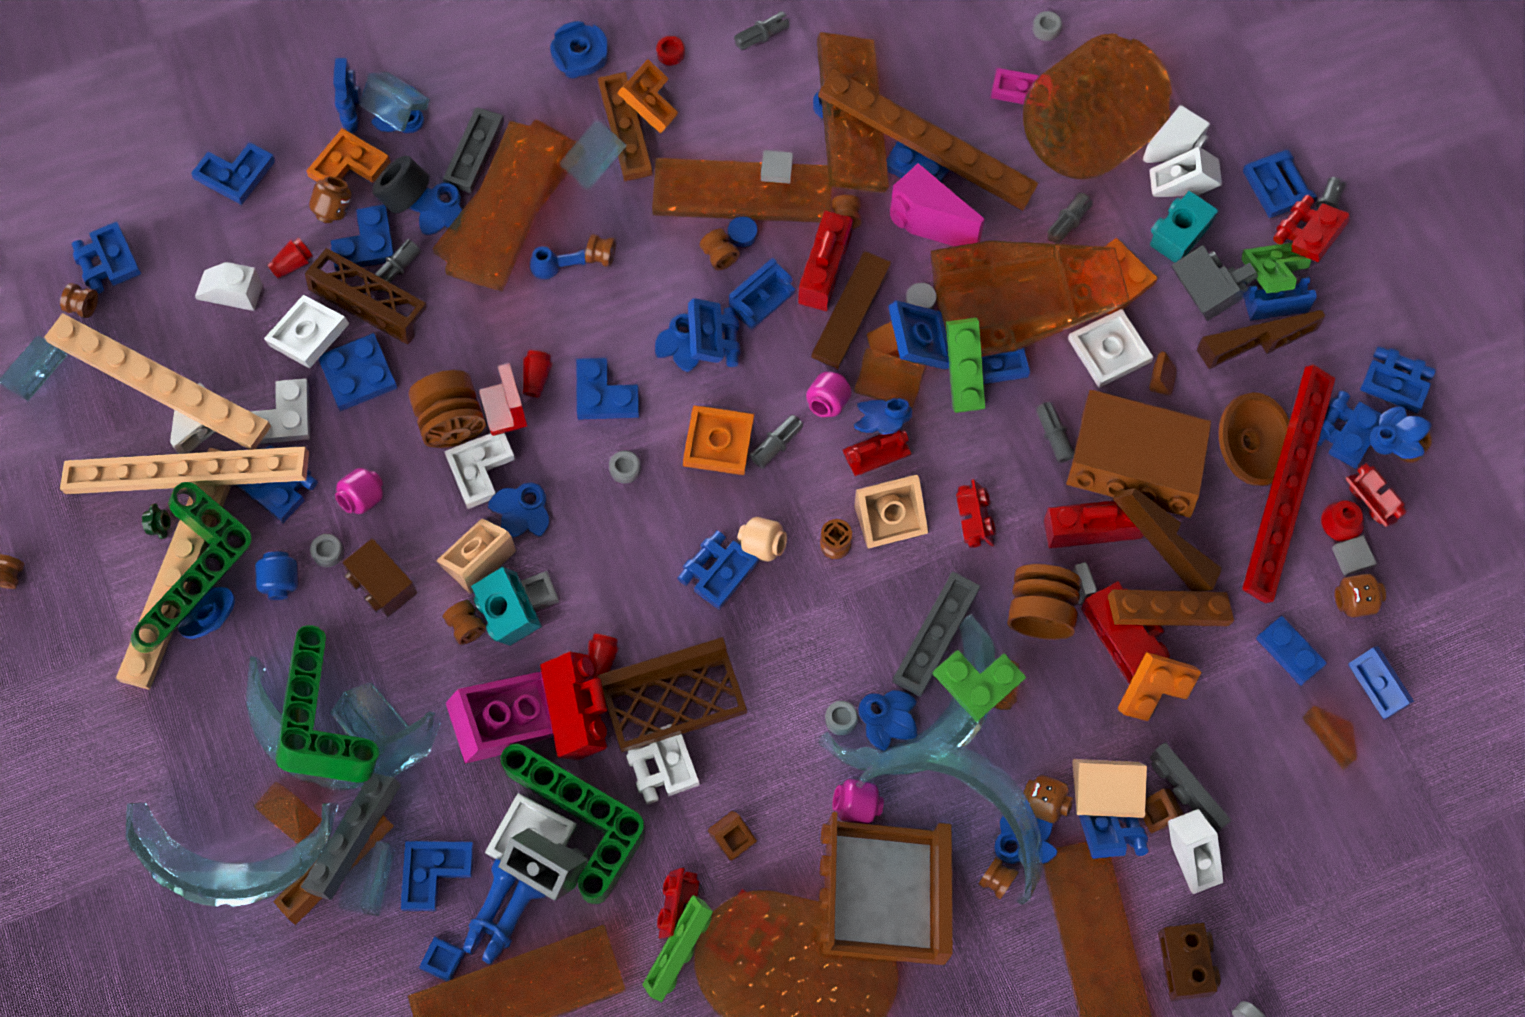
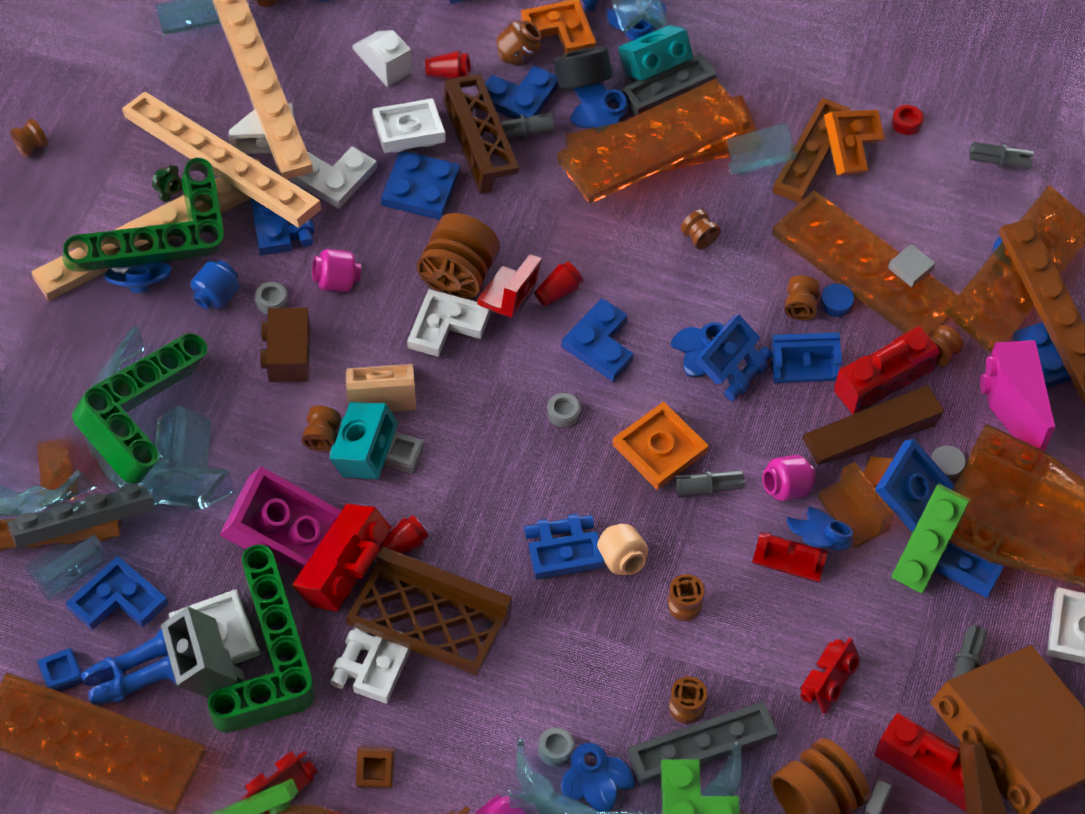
camera: 40 degrees right, 10 degrees down
blue plate [487,483,549,538] -> none
blue bar [529,246,586,280] -> none
blue plate [550,21,608,79] -> none
light nougat slope [854,475,928,549] -> none
none -> teal brick [617,25,694,81]
none -> dark orange wheel [669,676,707,724]

